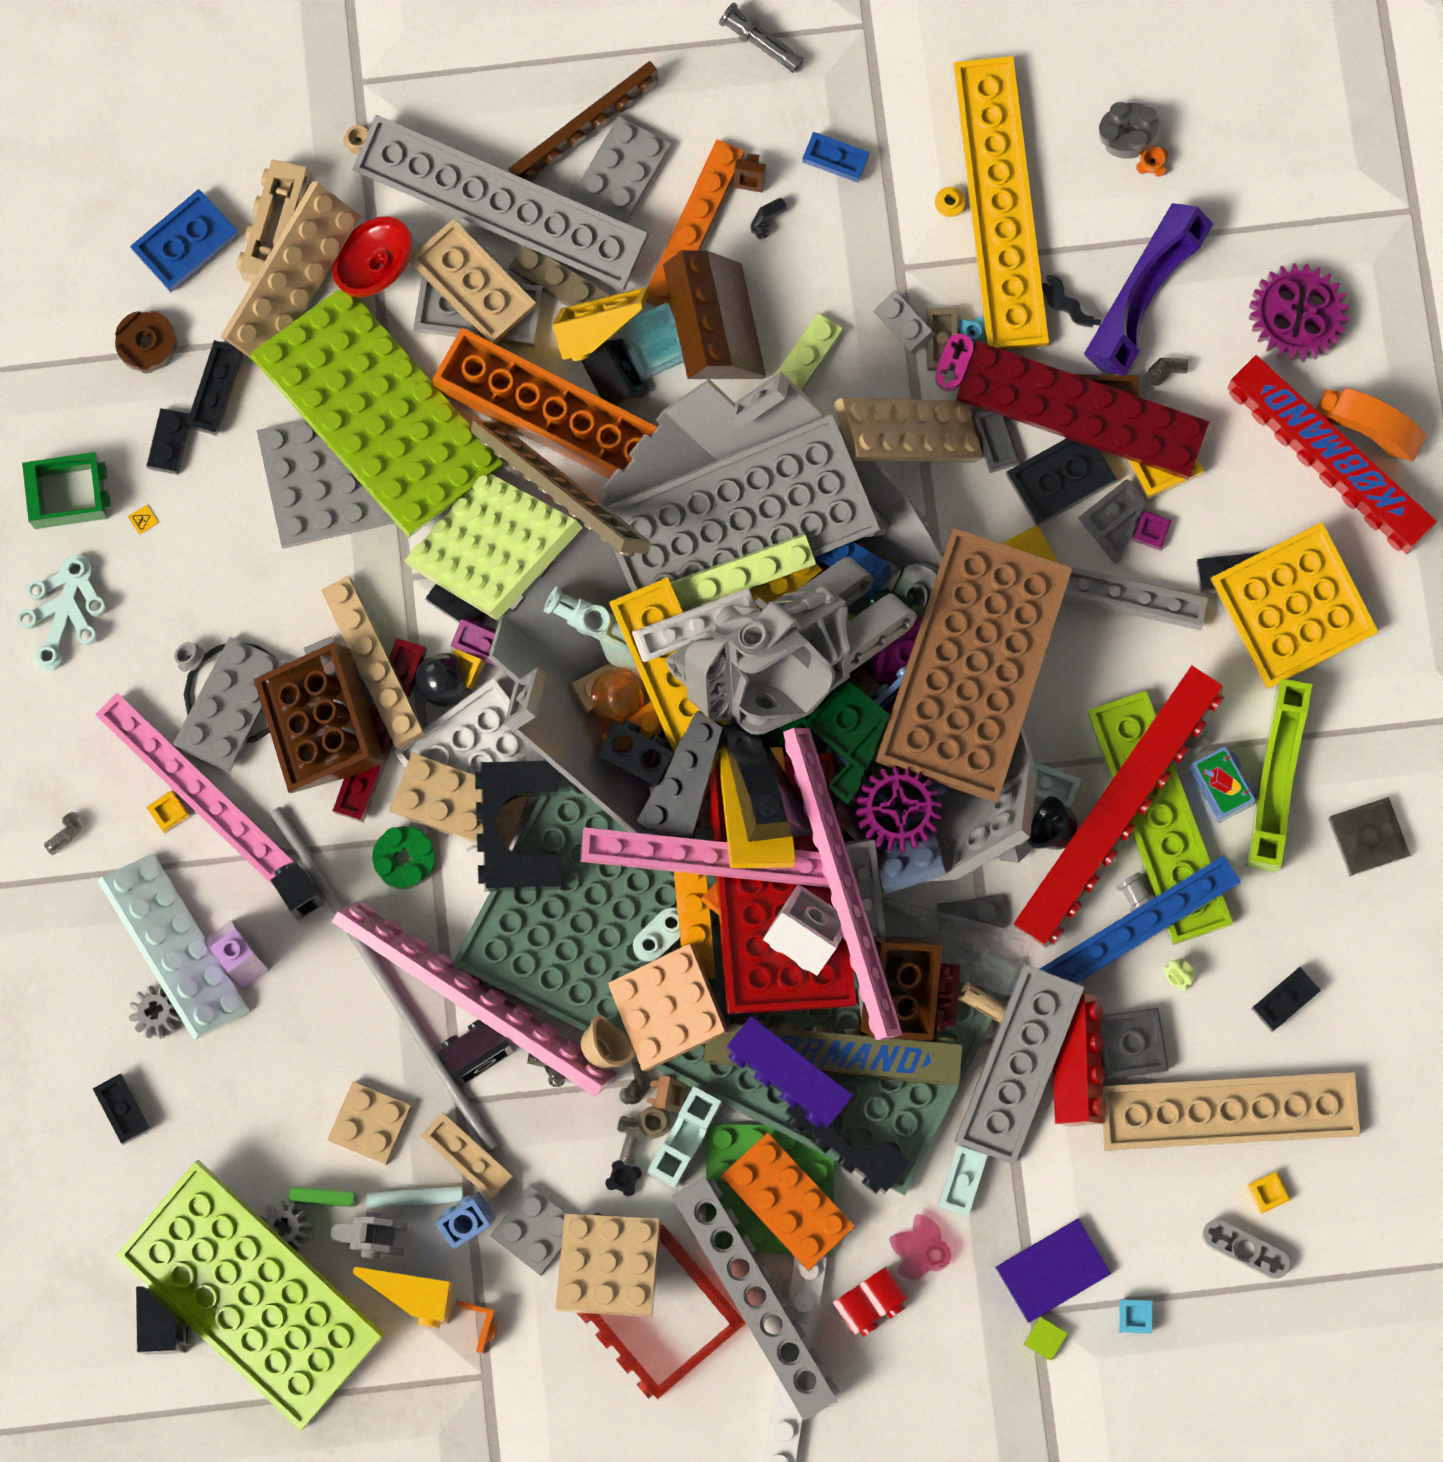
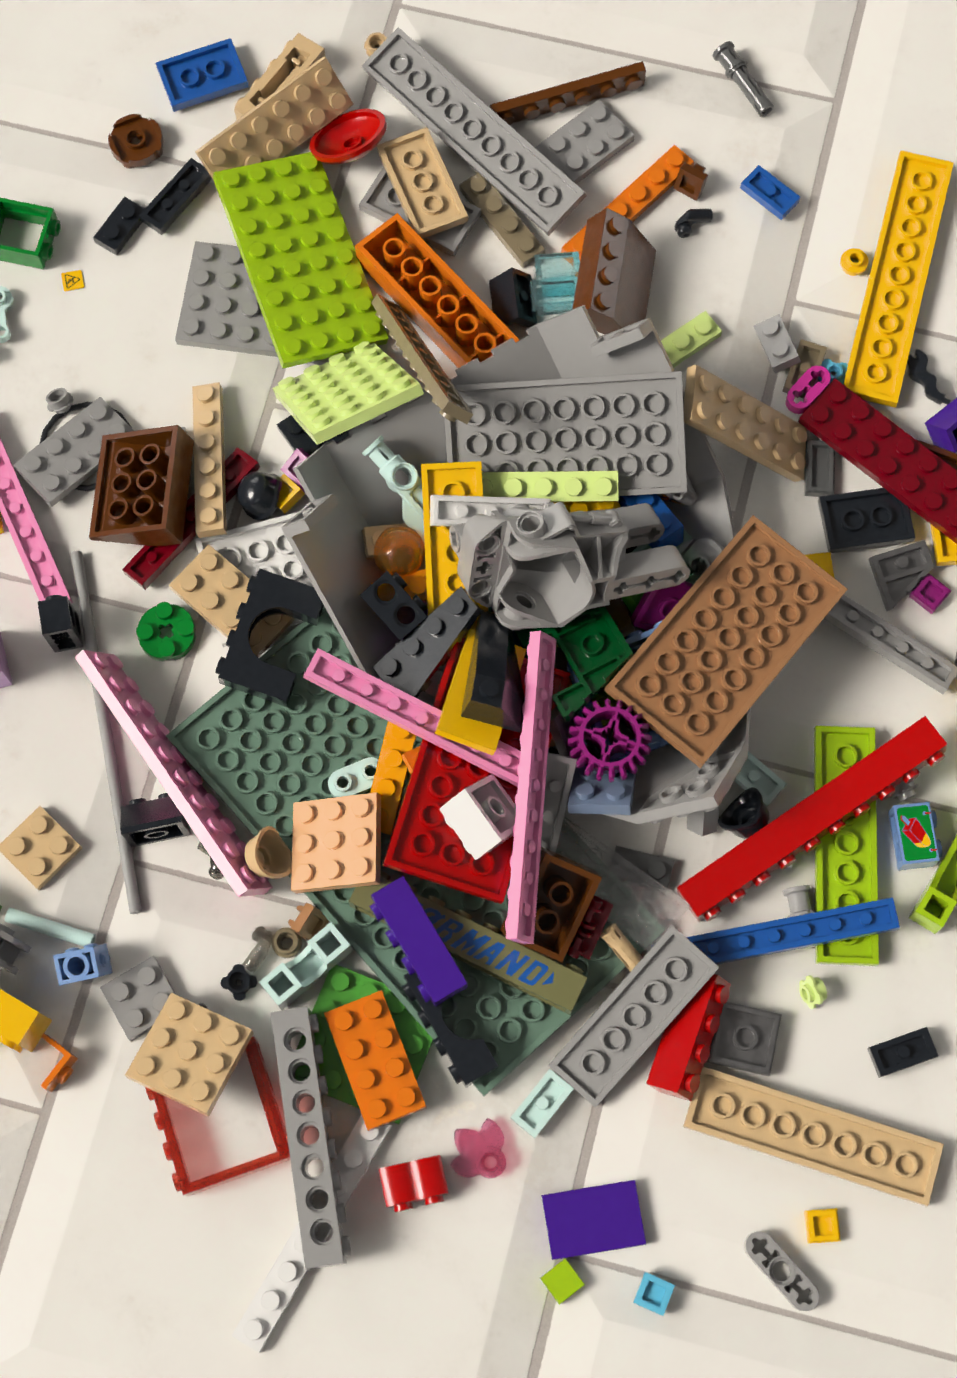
camera: 20 degrees right, 5 degrees down
tan plate [421,1112,513,1201] -> none
yellow slope [552,286,649,361] -> none
clear smoke arm [619,1061,651,1105] -> none

